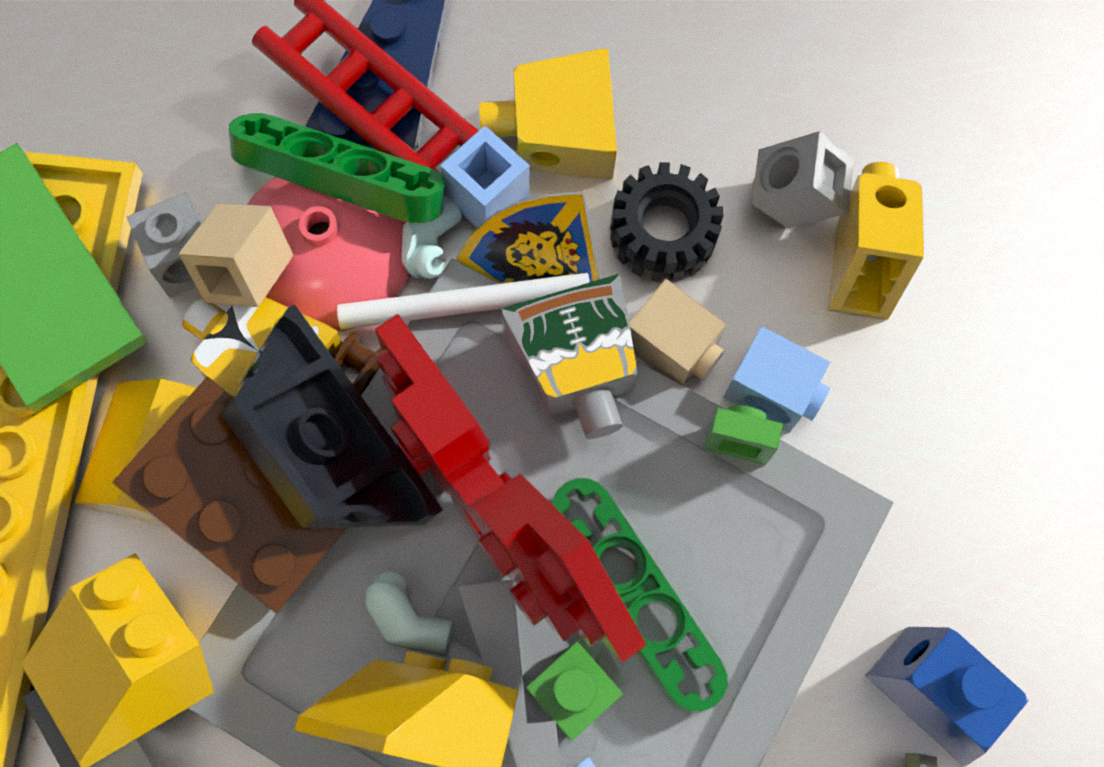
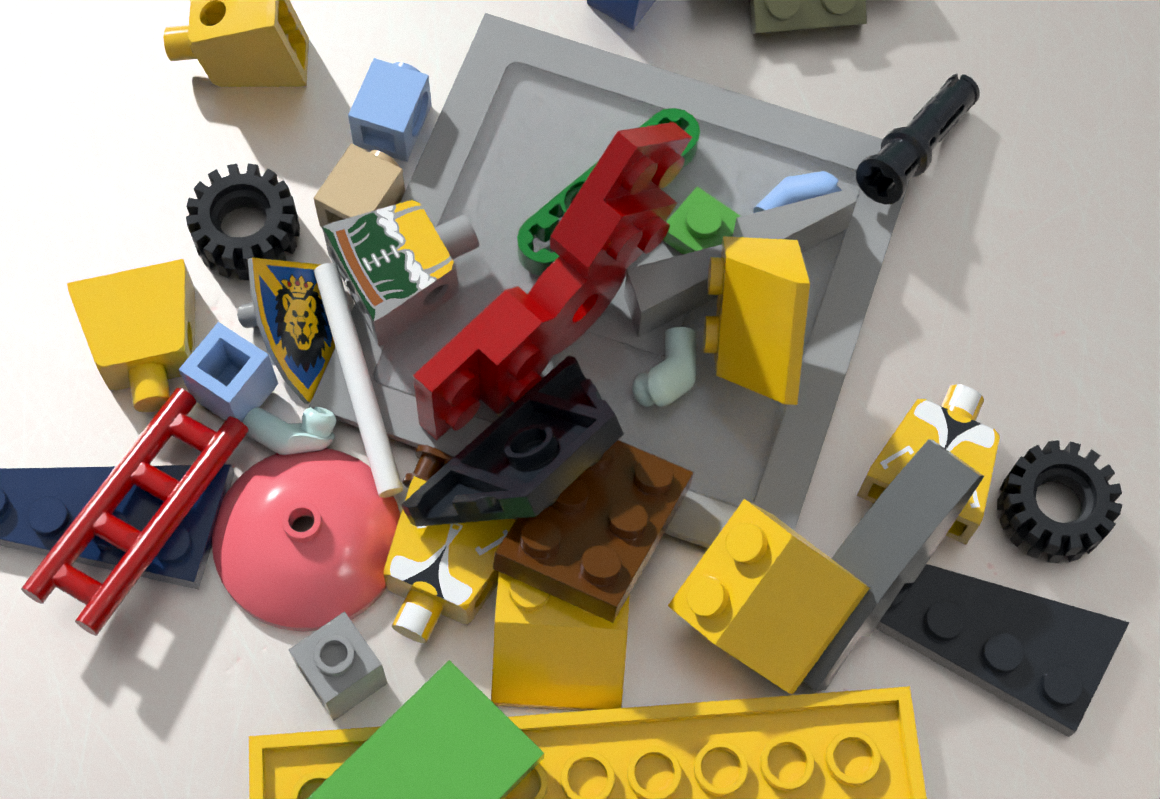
camera: 100 degrees left, 5 degrees down
tan brick [178,203,294,307] -> none
green beam [229,113,445,223] -> none
bright green plate [703,405,783,465] -> none
light grey brick [751,131,854,228] -> none

